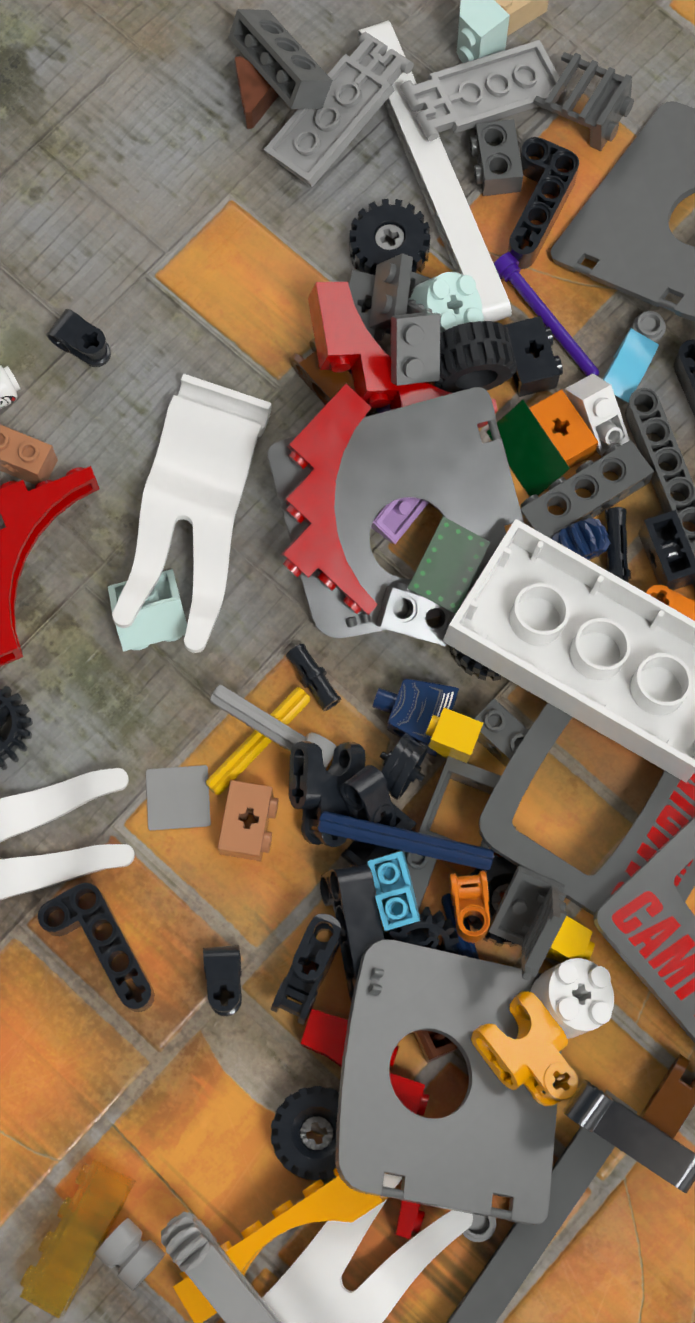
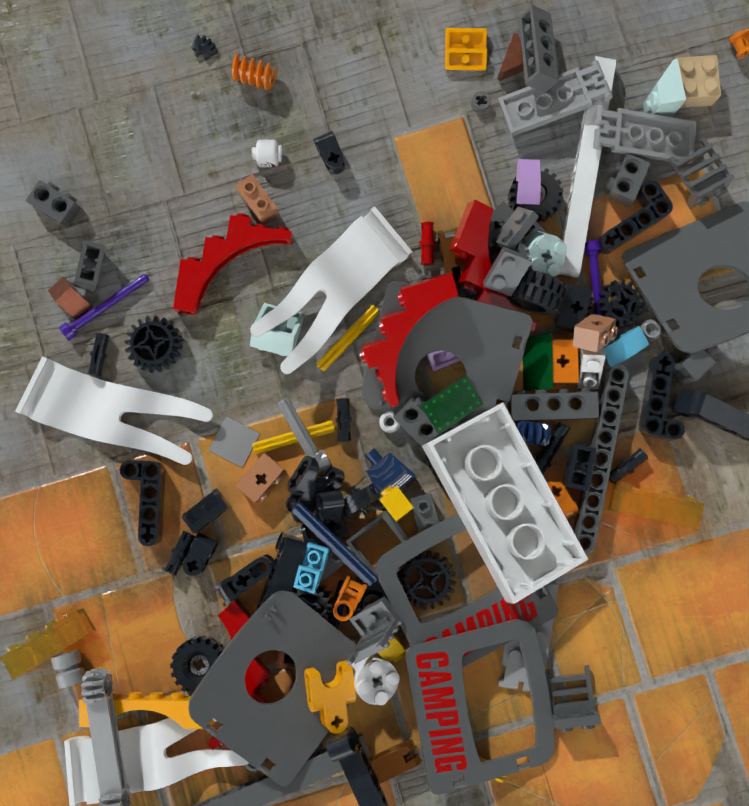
camera: 30 degrees right, 10 degrees up
none -> black pin [164,530,195,576]
none -> black hinge [182,488,231,534]
none -> yellow axle [316,305,380,371]
none -> white plate [379,411,400,433]
none -> black gear [398,550,456,610]
none -> red pin [419,221,436,266]
none -> light orange slope [445,28,487,71]
none -> dark grey bush [471,91,491,113]
none -> lavender slope [516,159,541,205]
none -> nougat brick [572,314,617,352]
none -> black gear [597,280,644,327]

